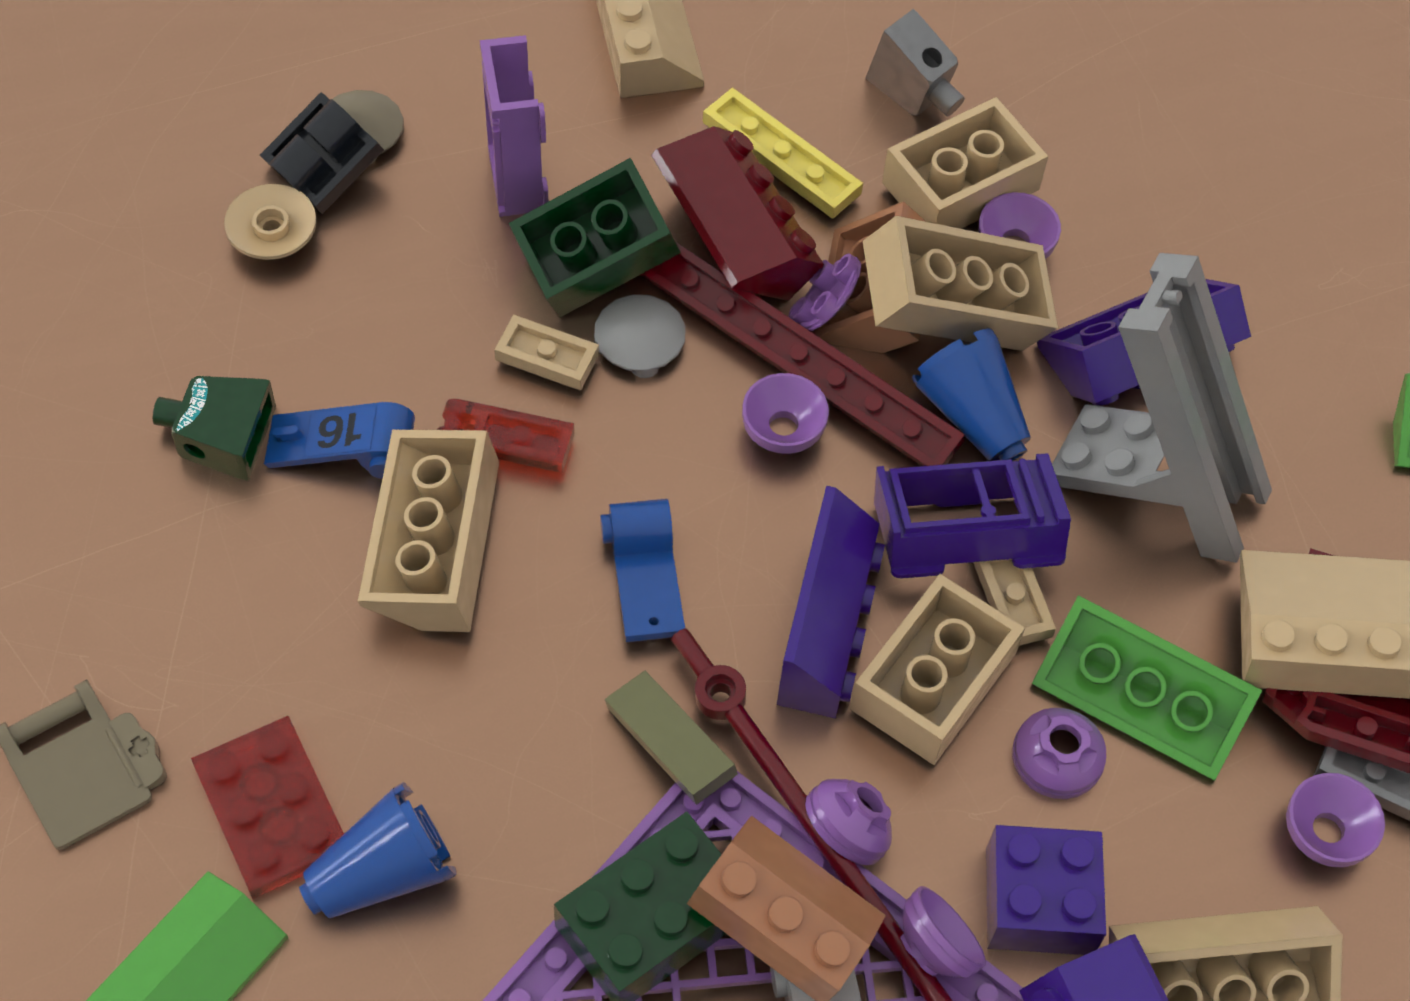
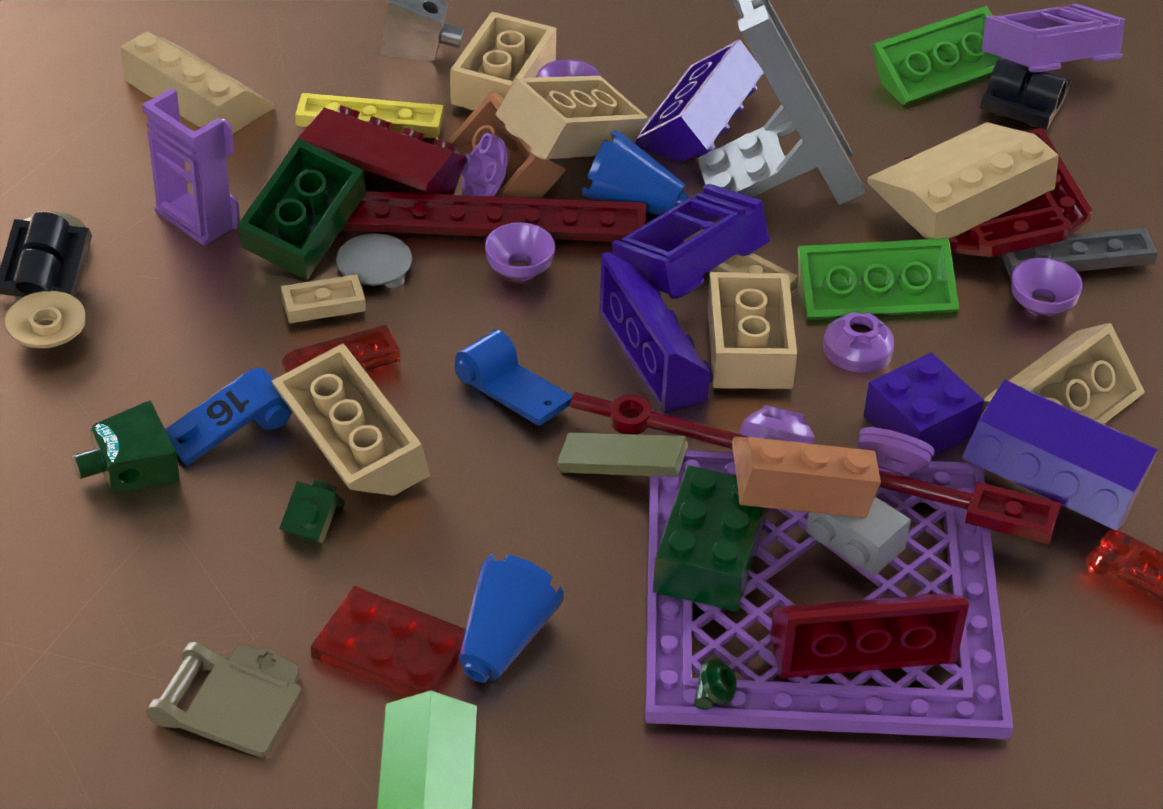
camera: 35 degrees left, 15 degrees down
none -> dark green bracket [279,479,345,545]

